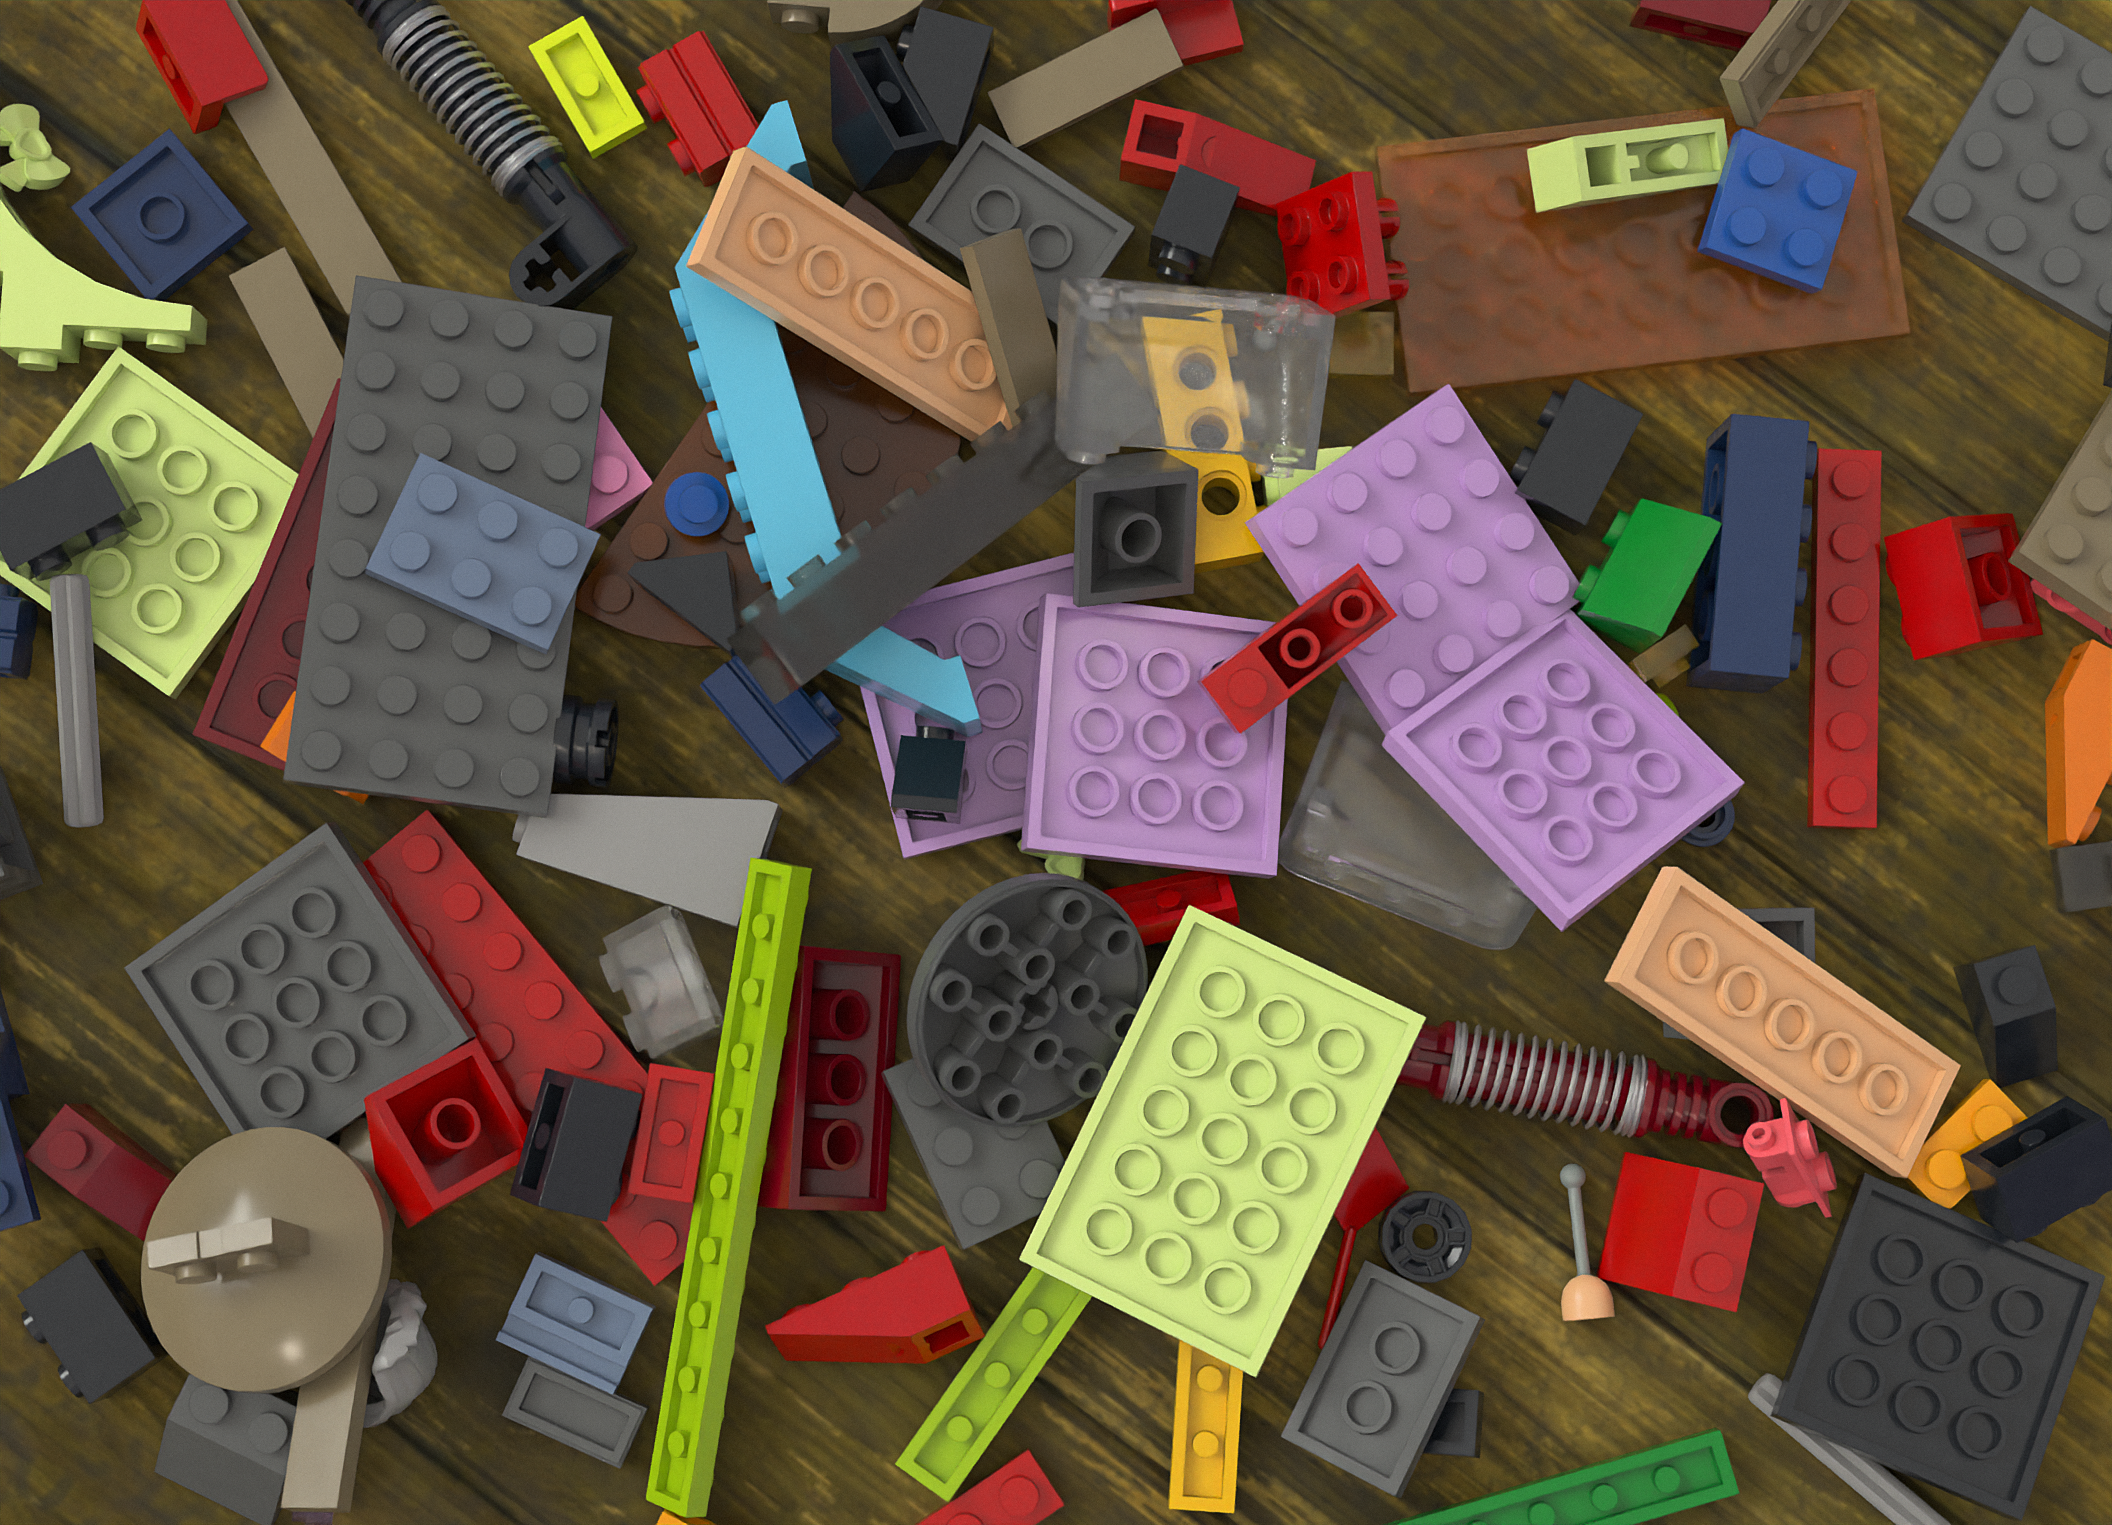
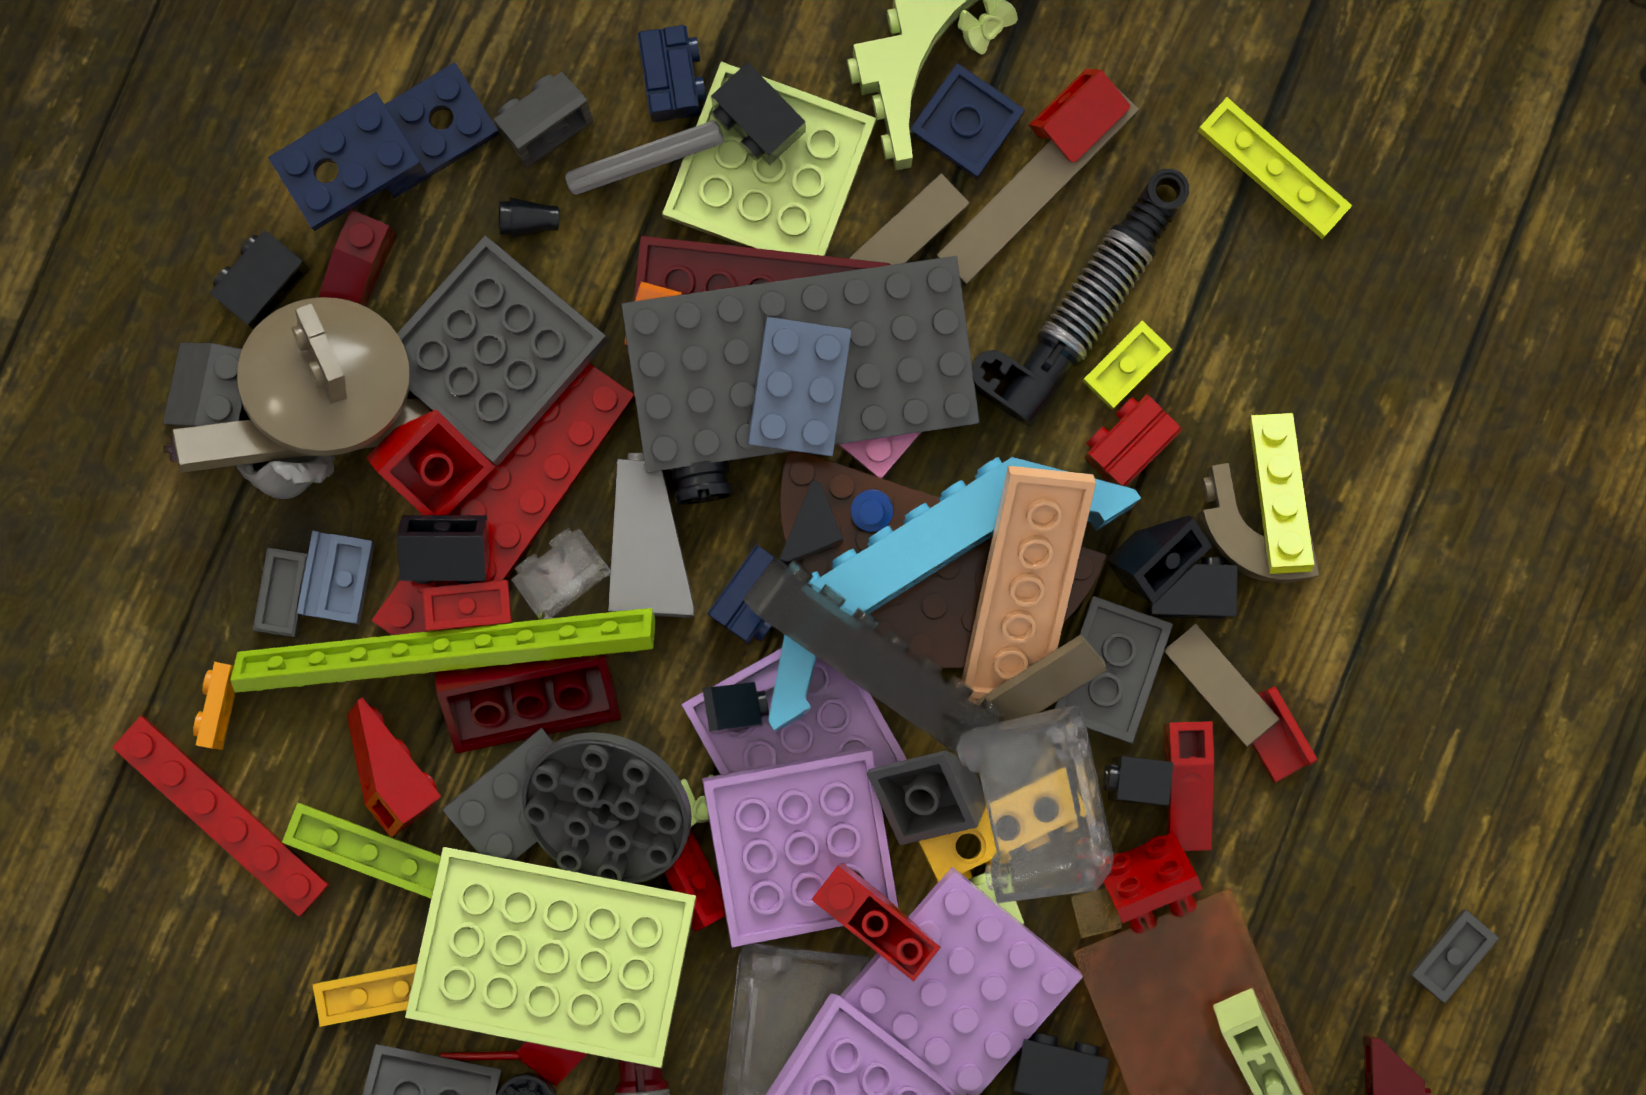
camera: 75 degrees right, 0 degrees up
none -> black cone [499,197,559,239]

